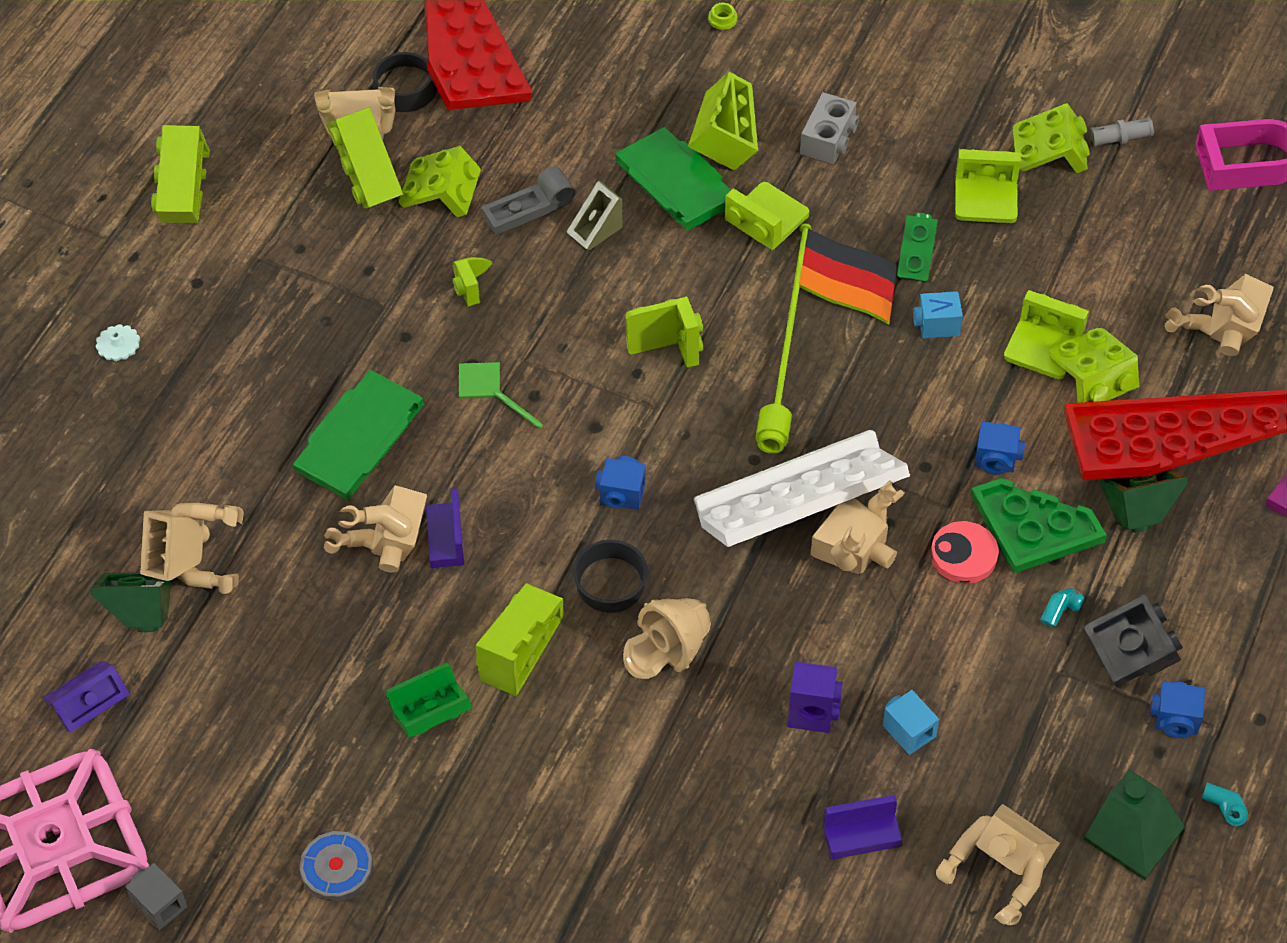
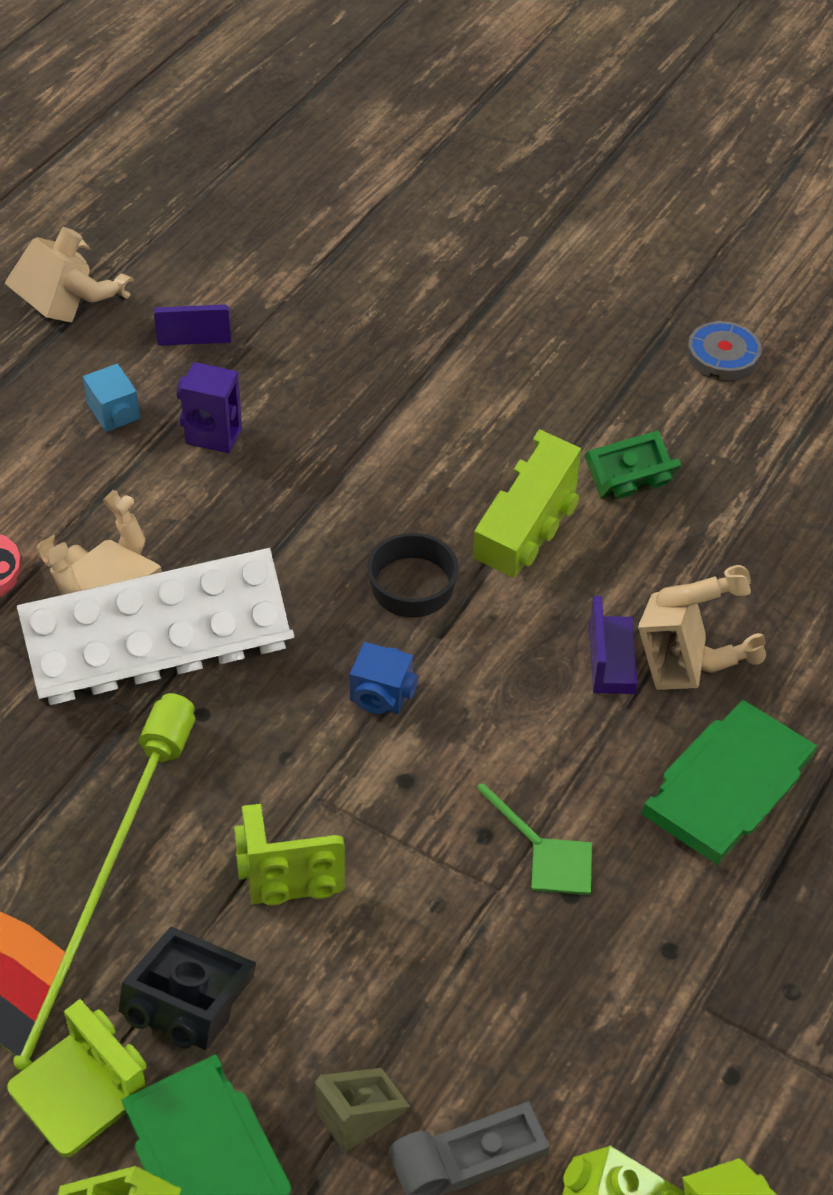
camera: 175 degrees left, 5 degrees down
lime plate [453,257,492,307] -> none
tan head [623,598,711,679] -> none
none -> black plate [118,926,256,1051]

